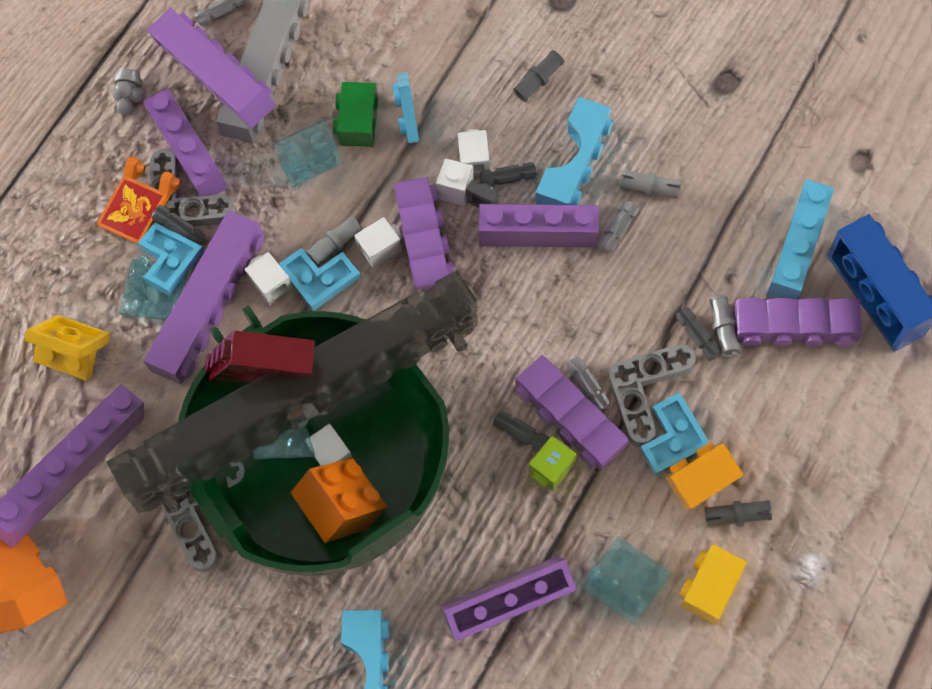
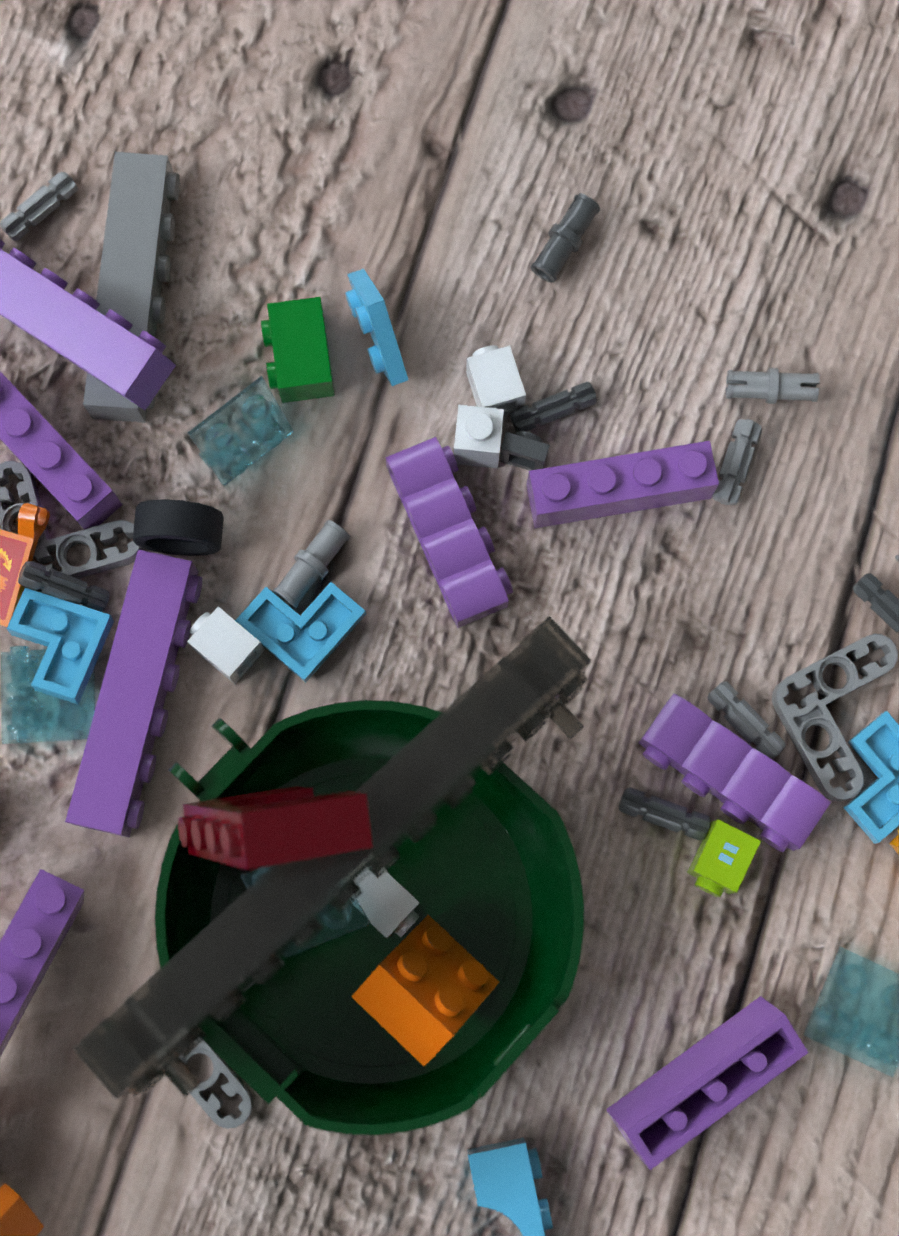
camera: 20 degrees left, 10 degrees up
white brick [354,217,403,269] -> none
medium azure arch [536,97,614,205] -> none
none -> black tyre [133,499,224,556]

